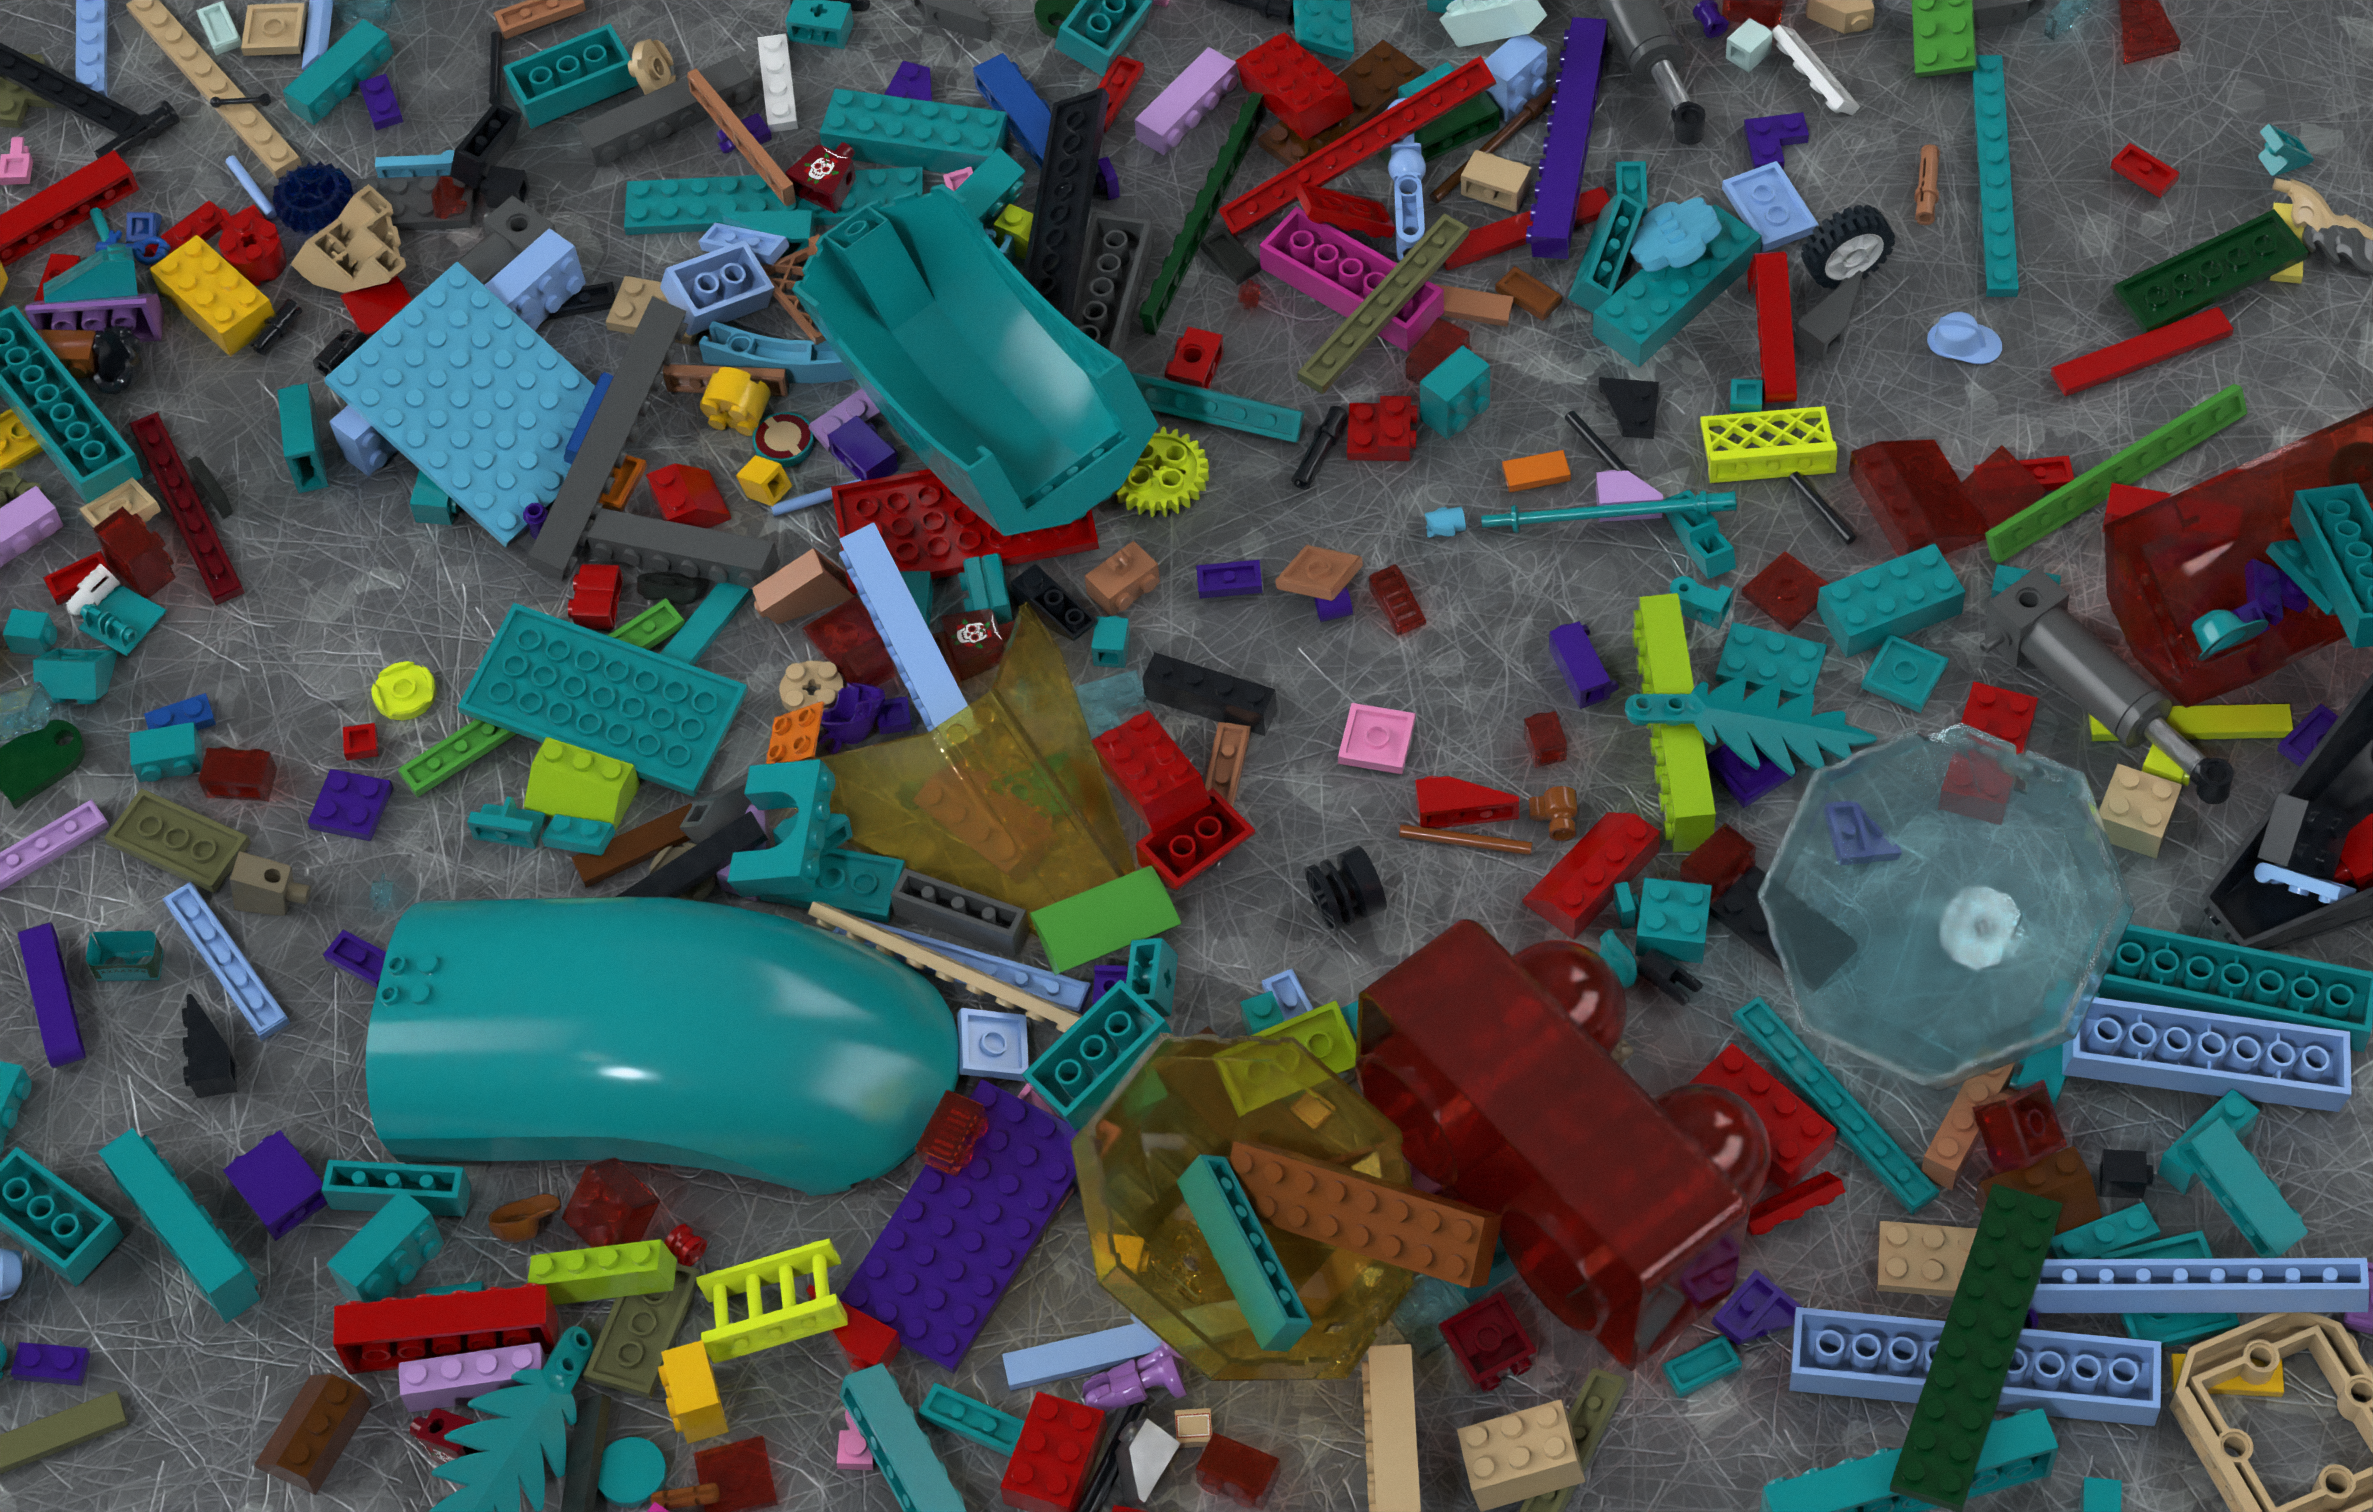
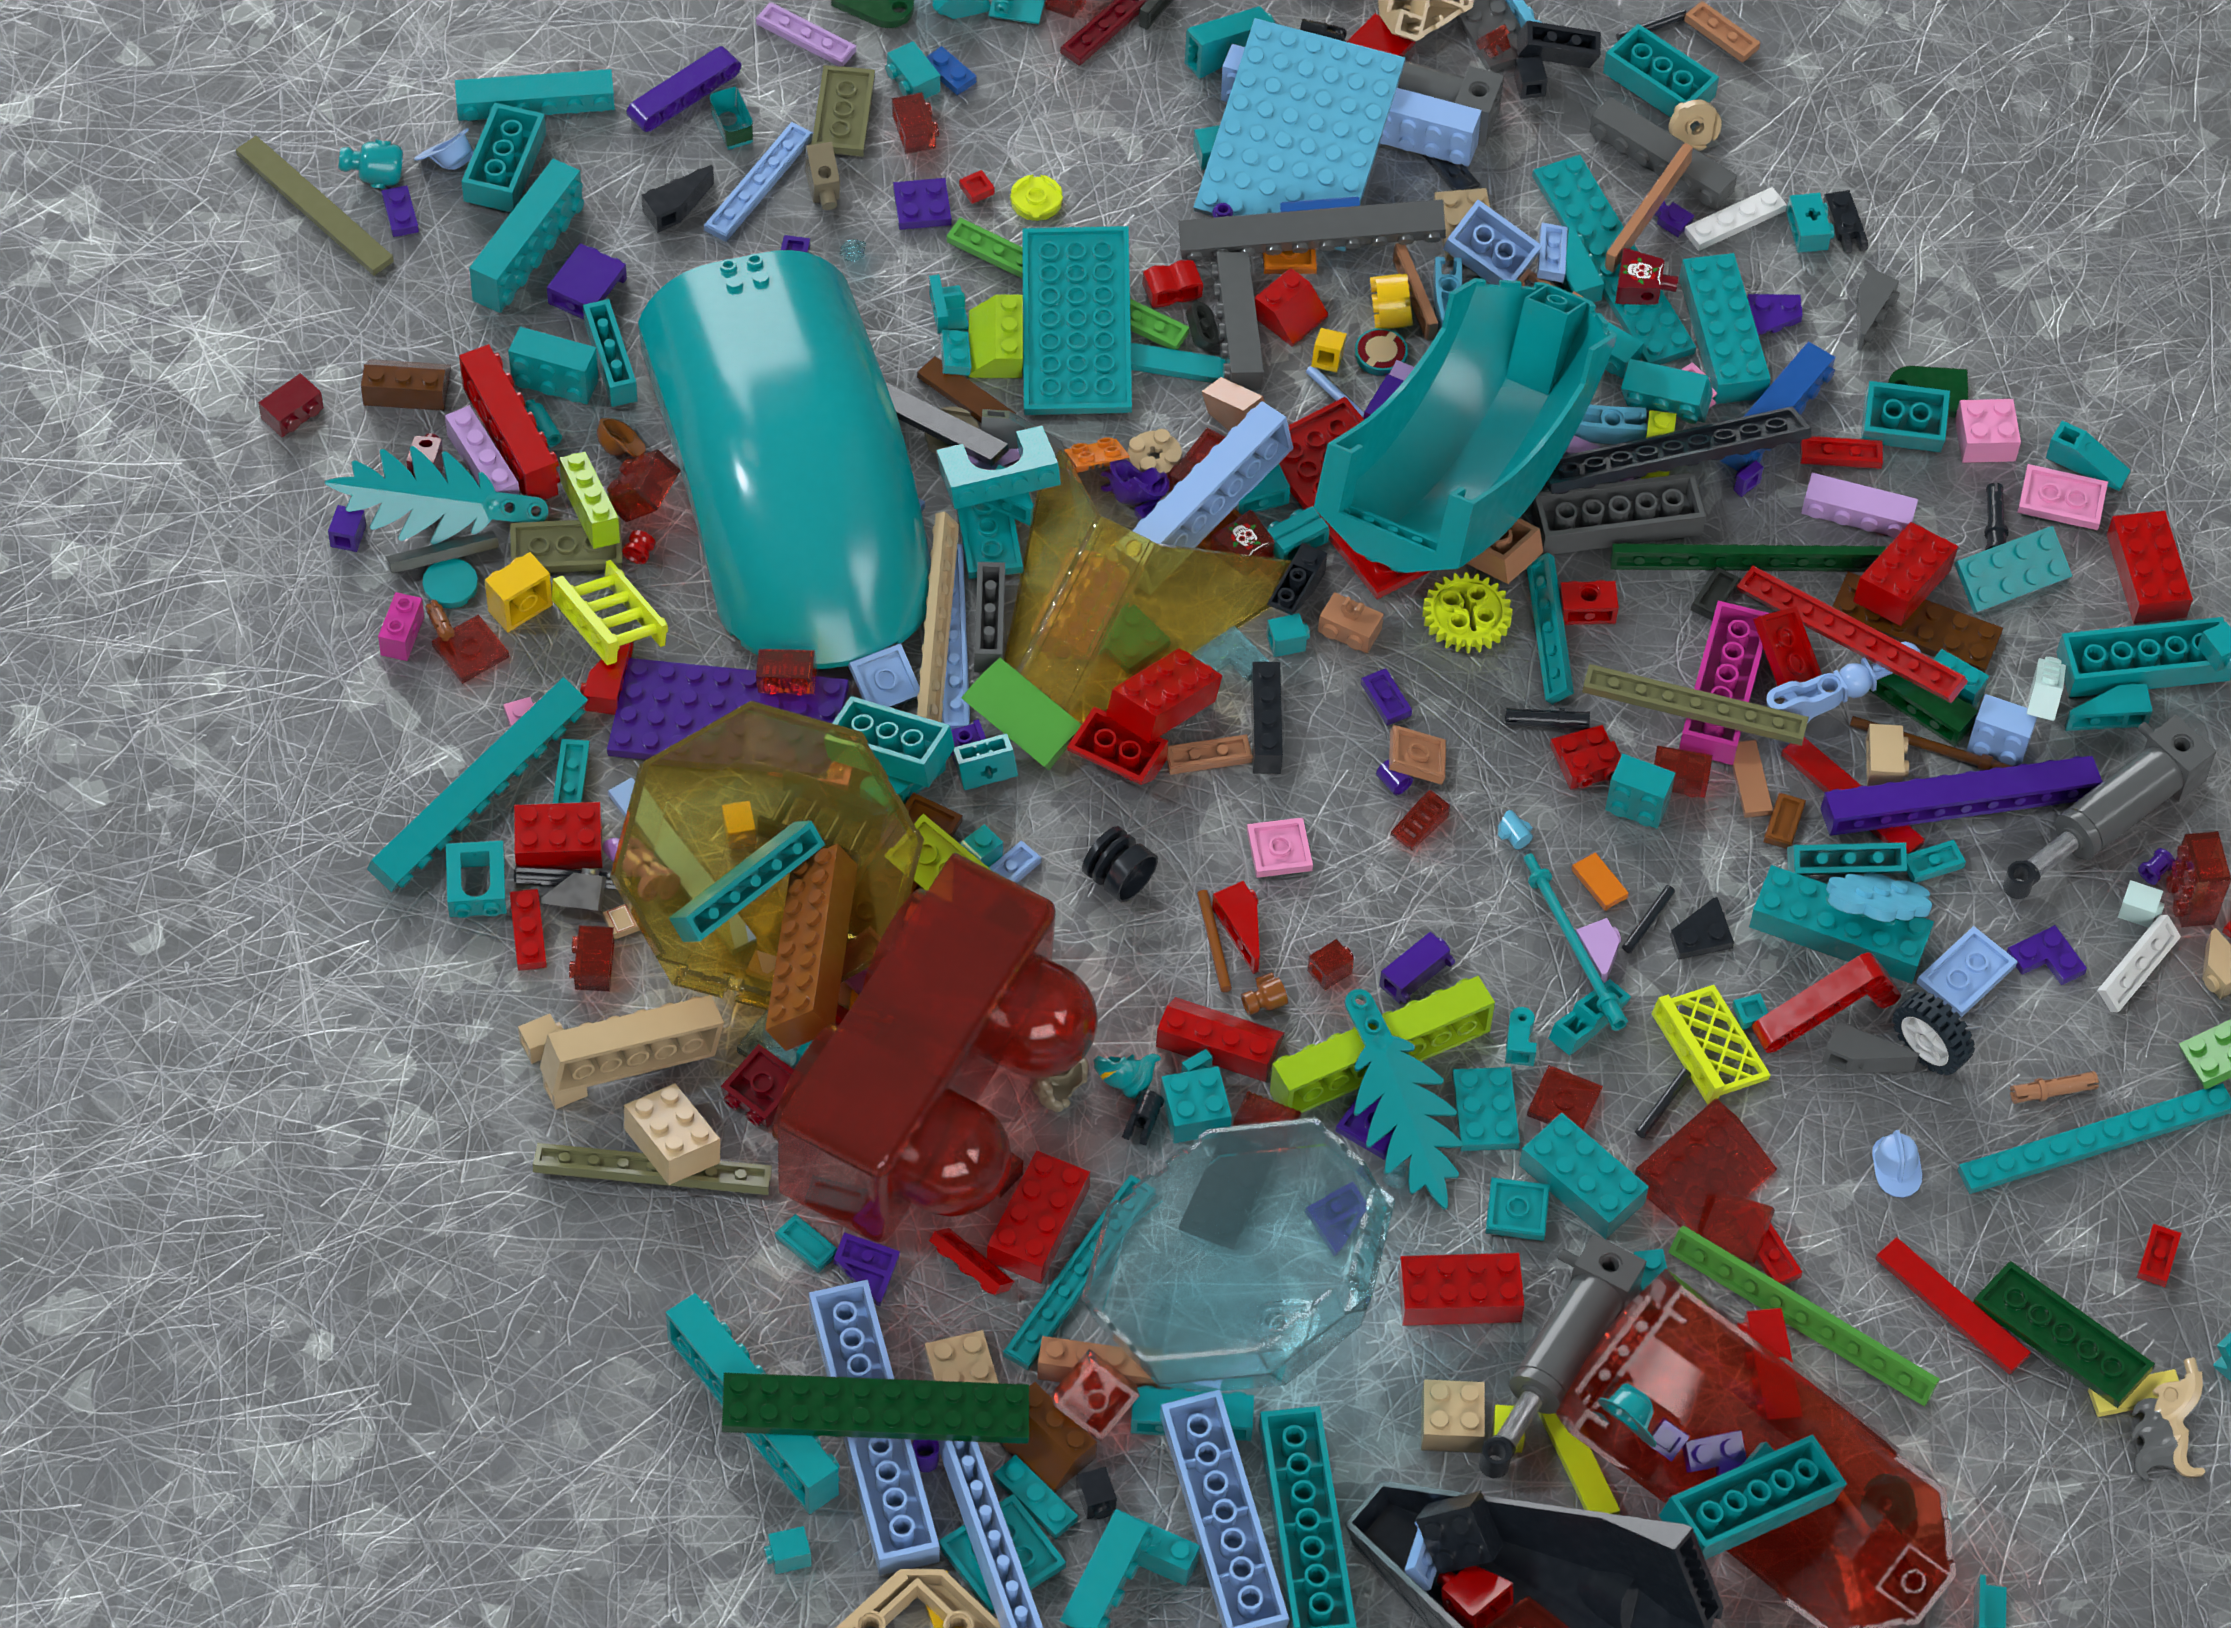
camera: 60 degrees right, 0 degrees up
clear red plate [1238,279,1260,310] -> none

